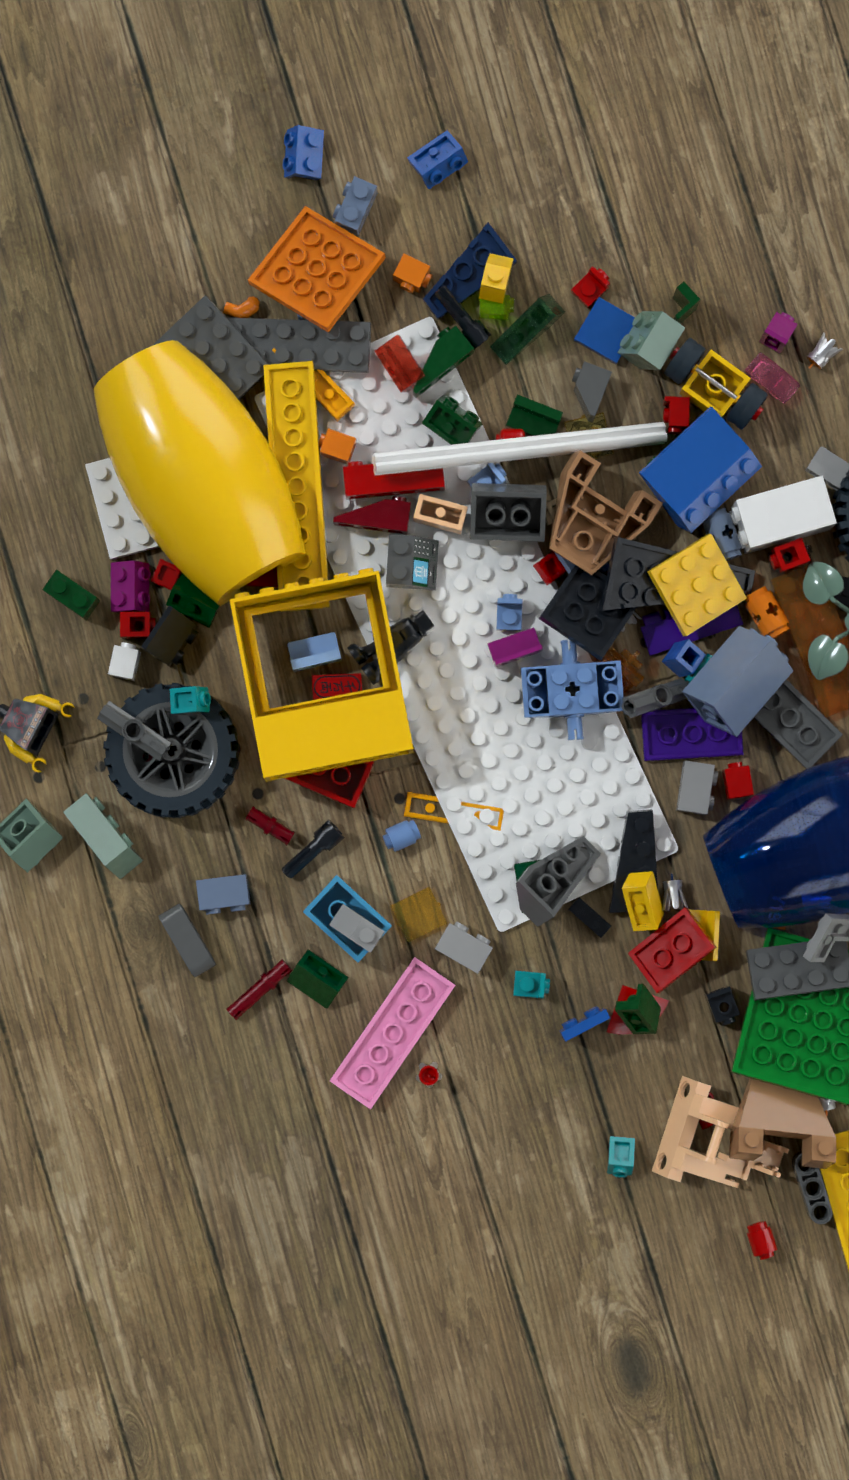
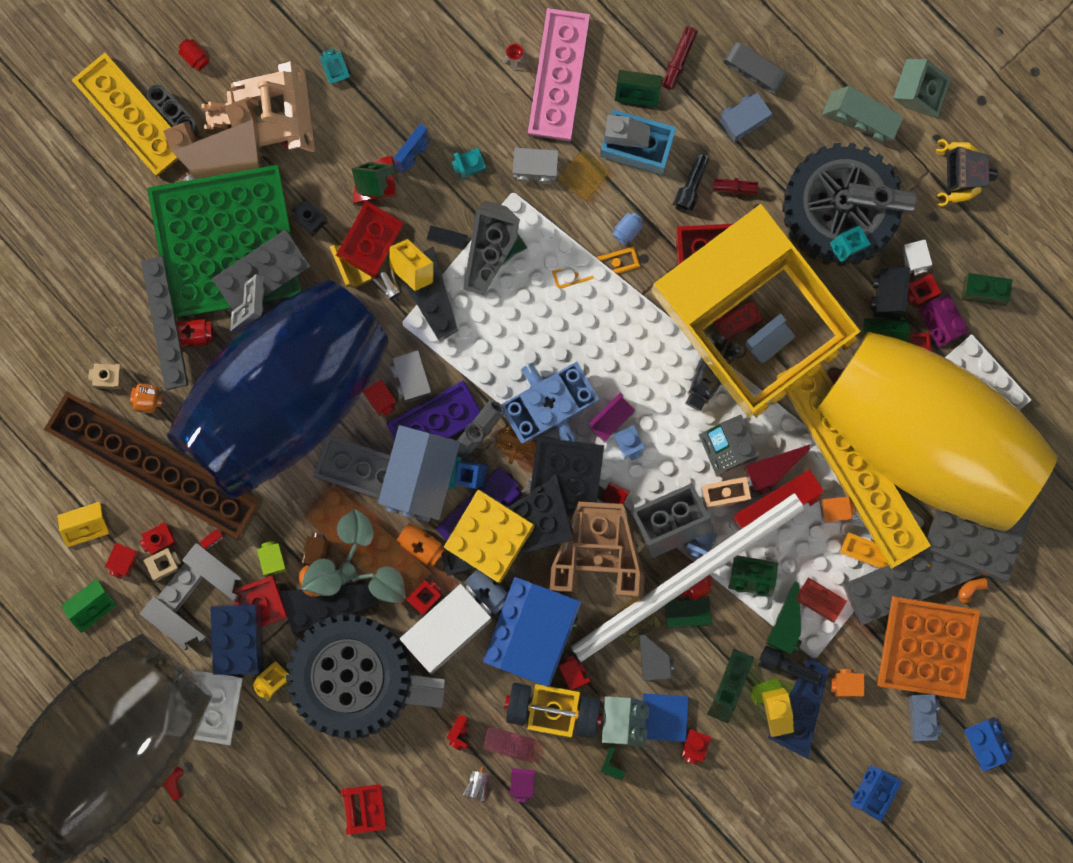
camera: 150 degrees right, 5 degrees down
none -> red bracket [447,714,469,751]

